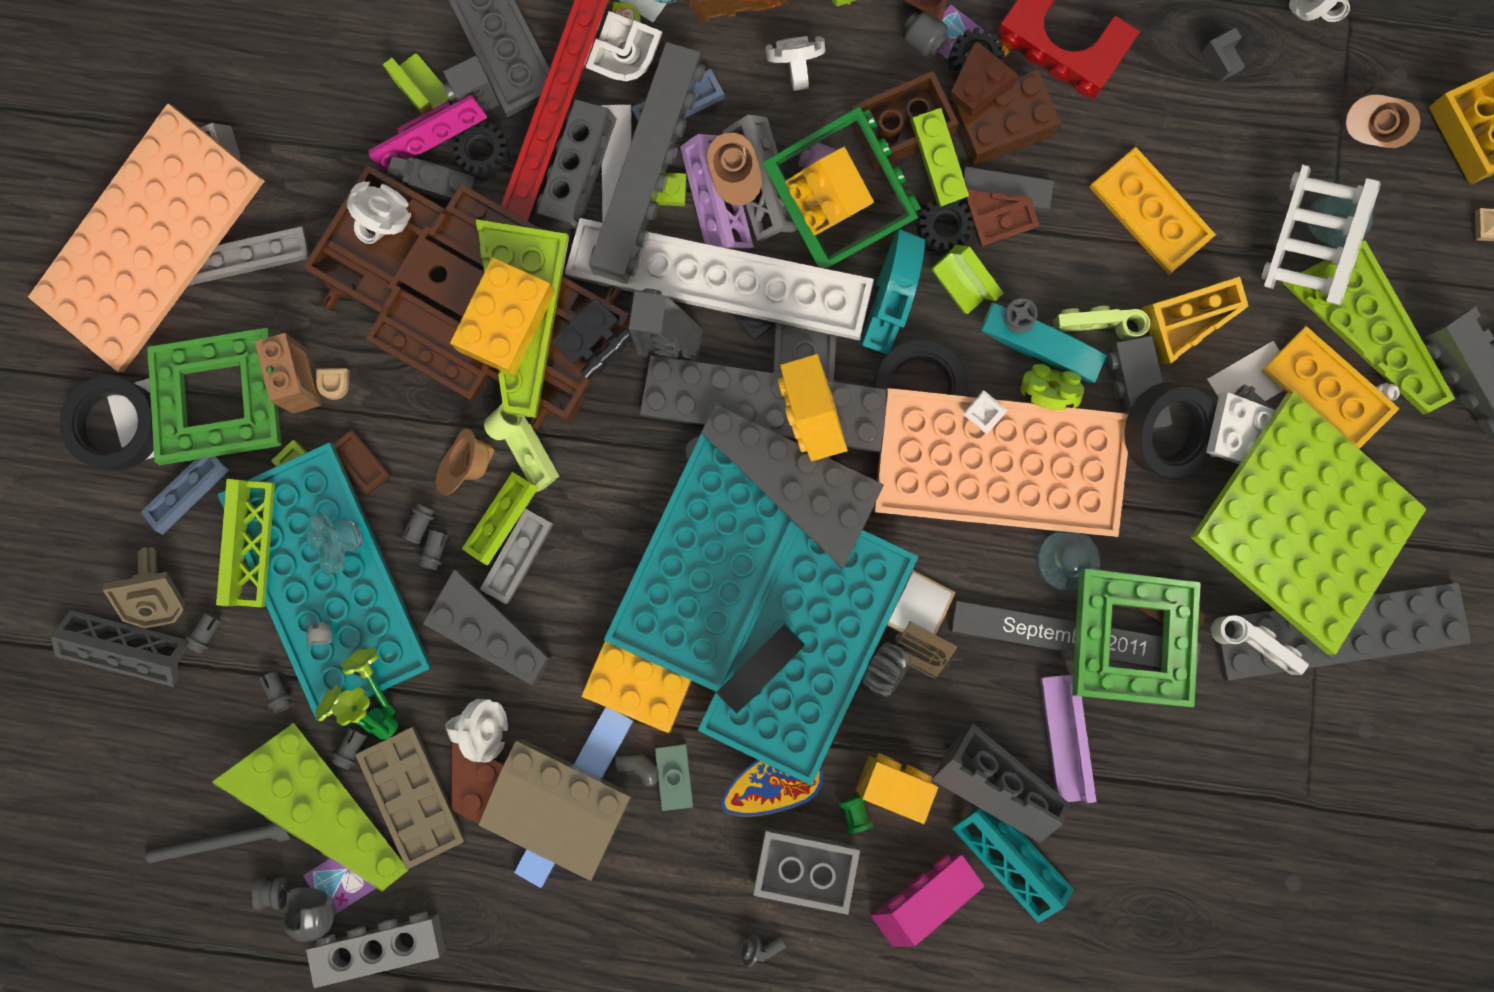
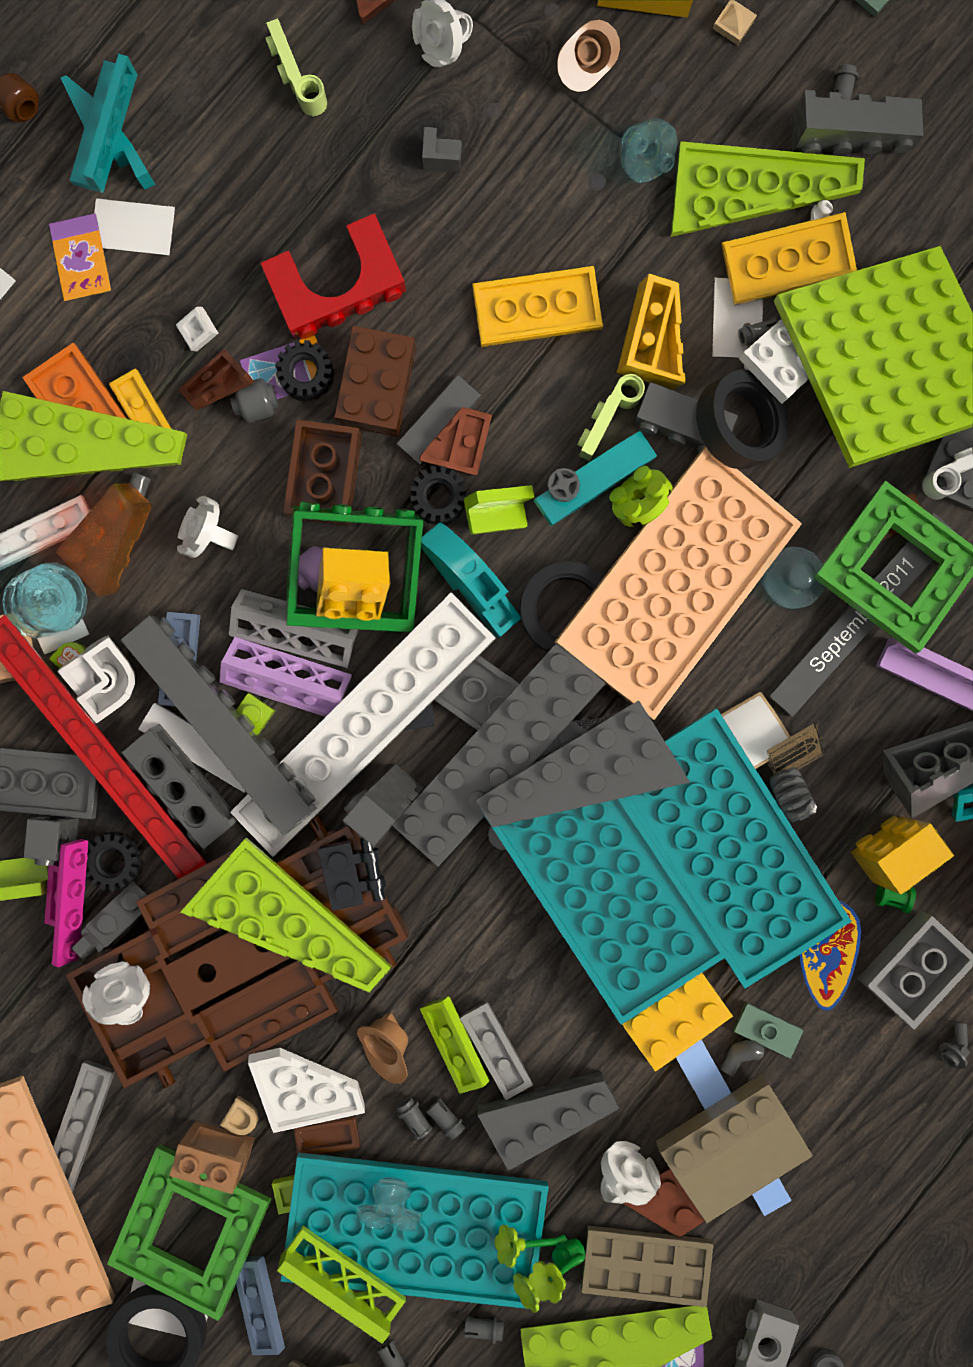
camera: 60 degrees left, 5 degrees up
light grey hinge [306,621,333,645] -> none
dark grey pin [332,727,367,770] -> none
yellow brick [450,257,555,377] -> none
yellowish green plate [484,403,559,492] -> none
medium nougat piece [707,132,762,206] -> none
black tyre [716,624,805,714] -> none
yellow brick [778,354,848,462] -> none
lime plate [910,108,969,207] -> none
copper wing [951,42,1017,116] -> none
white tile [963,390,1008,434] -> none
white fence [1261,165,1381,305] -> none
none -> white plate [248,1048,365,1133]

